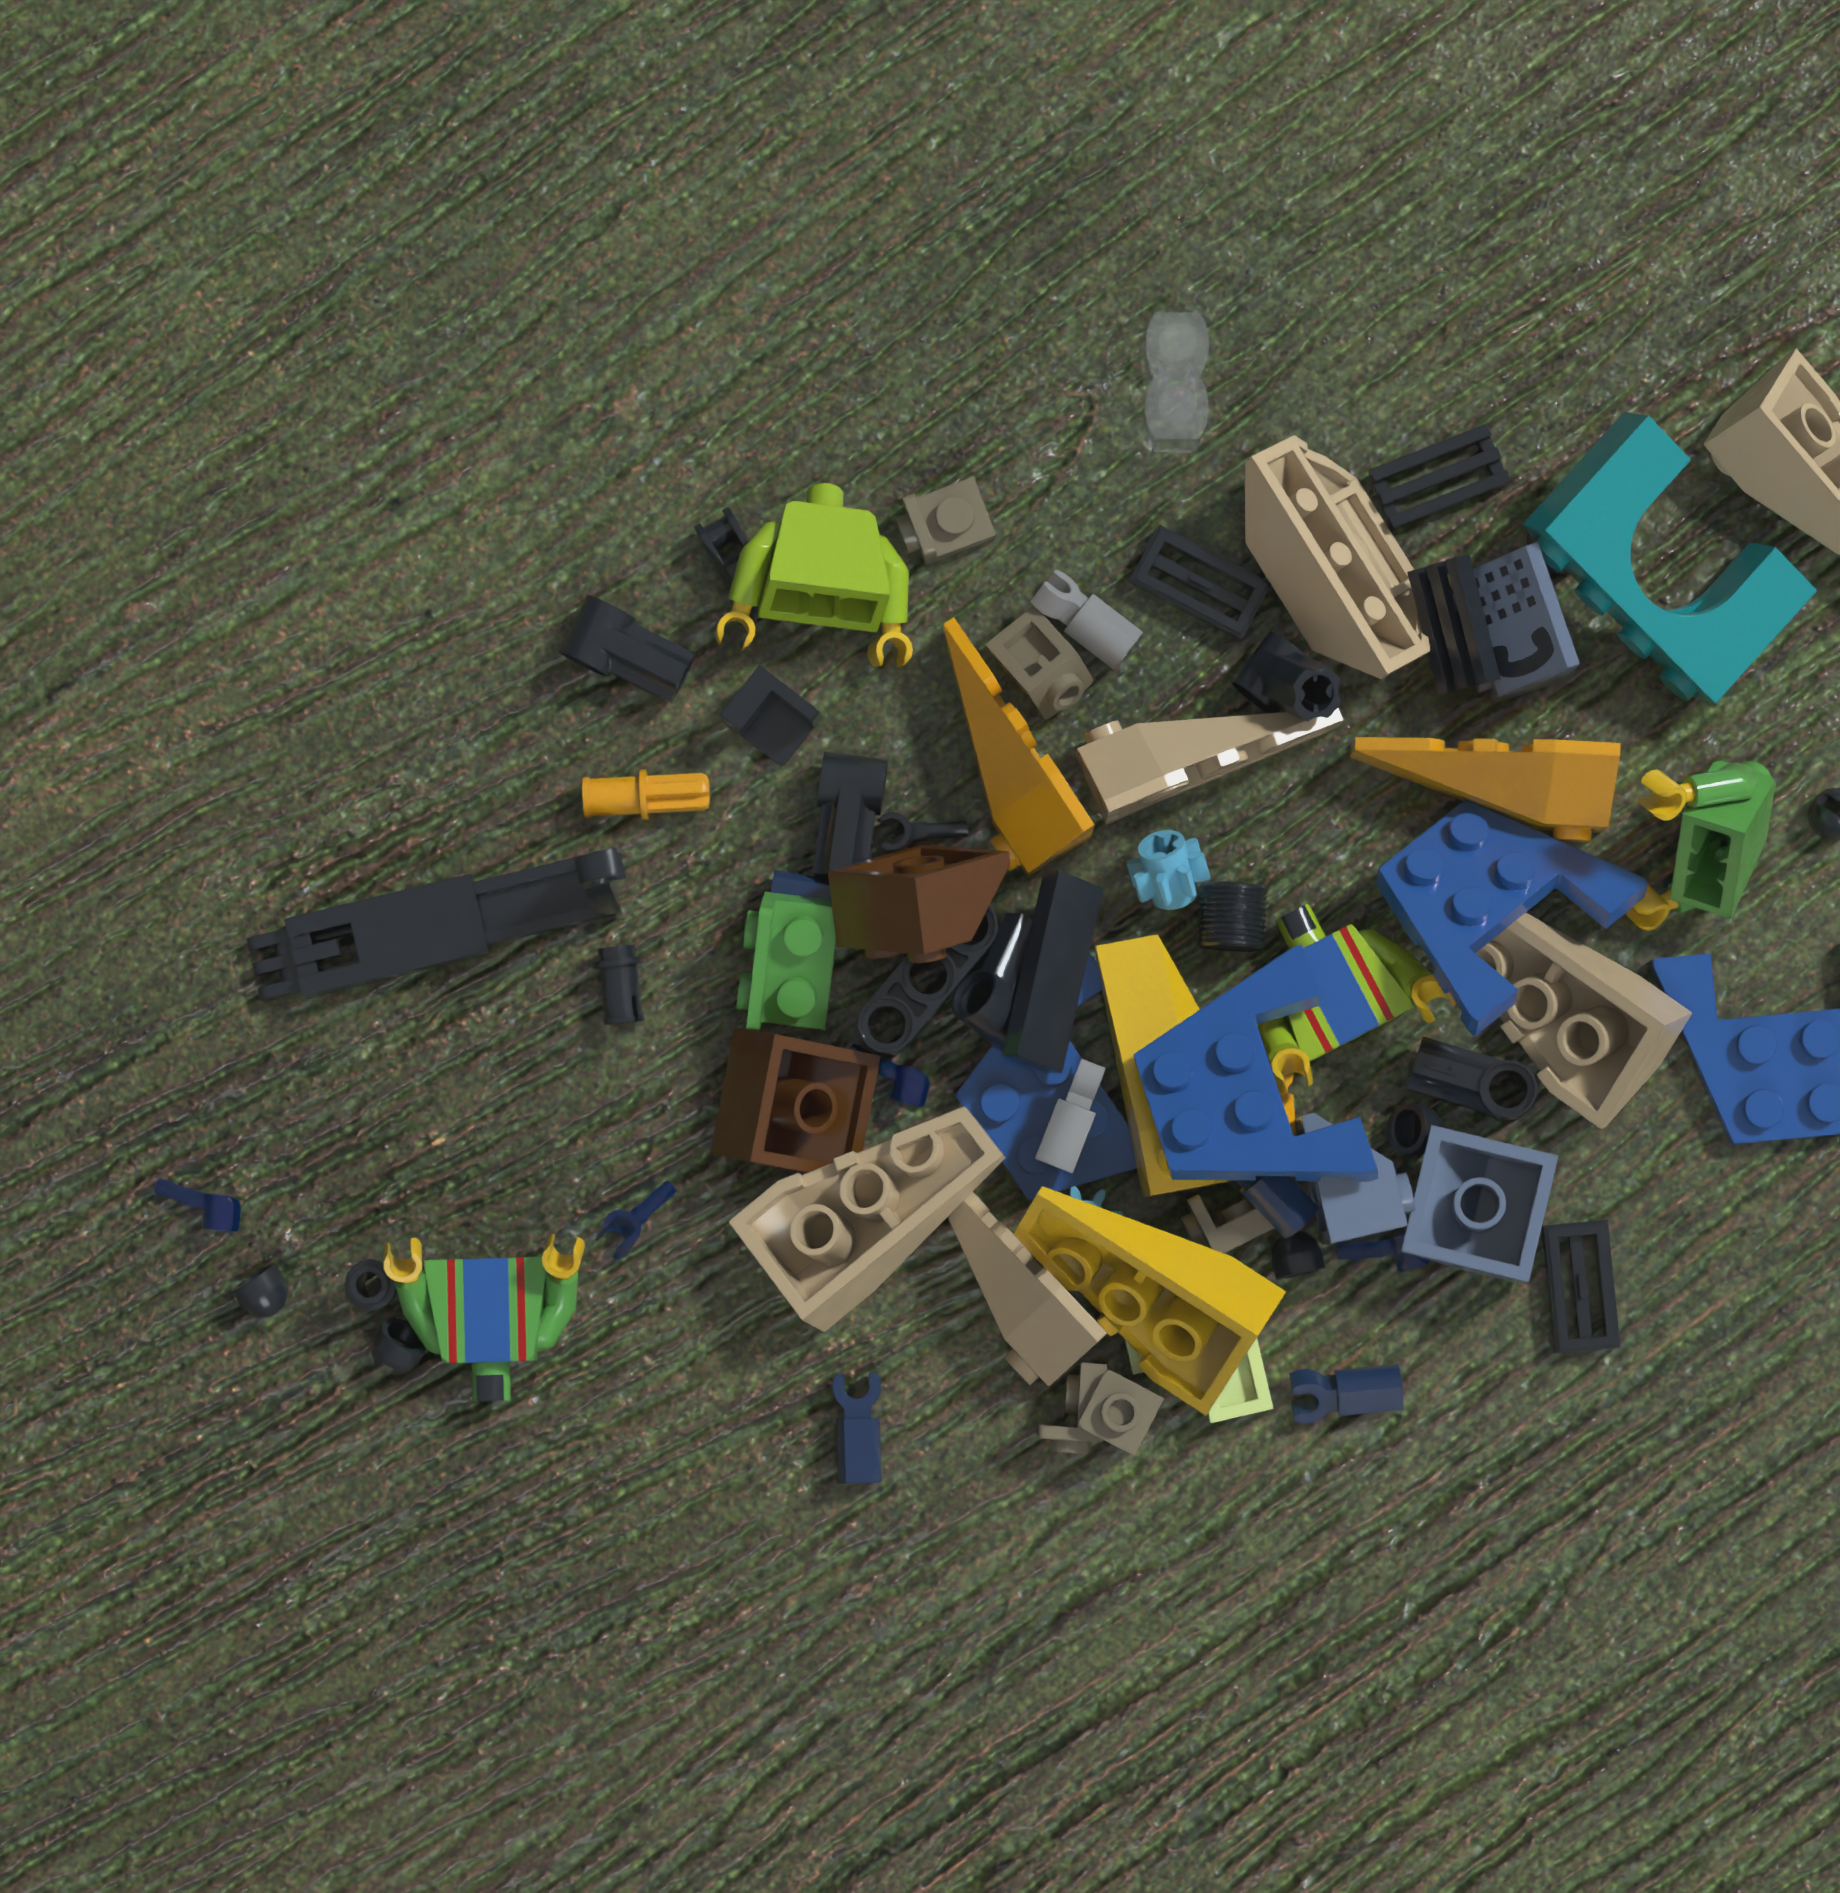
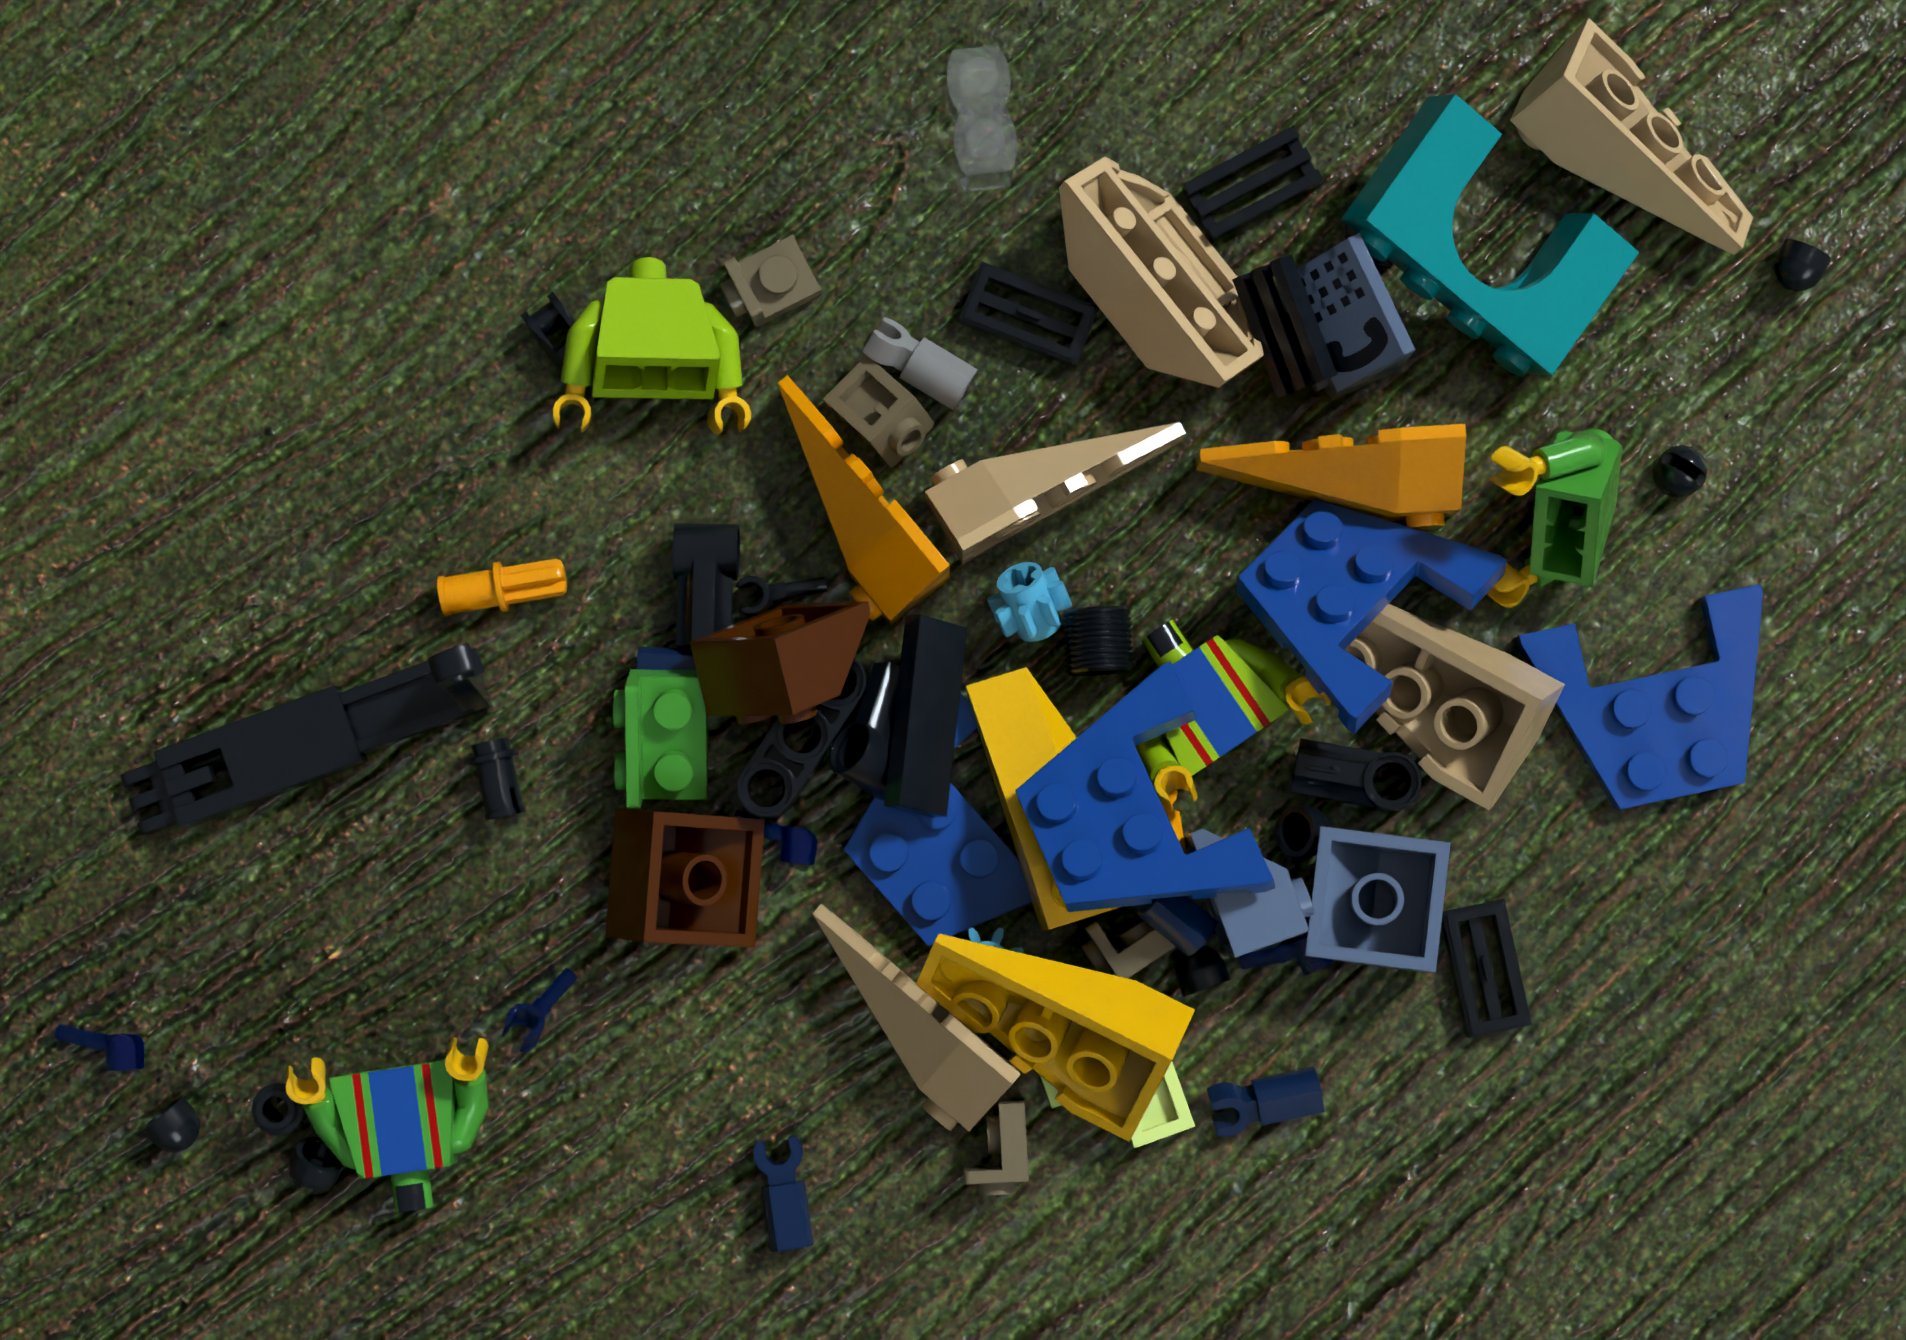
camera: 15 degrees left, 0 degrees up
black piece [558,595,696,704] -> none
black panel [720,664,822,766] -> none
tan wedge [729,1106,1006,1332] -> none
light grey bar [1035,1059,1106,1174] -> none
dark tan bracket [1079,1370,1164,1456] -> none
black piece [1231,631,1341,722] -> none

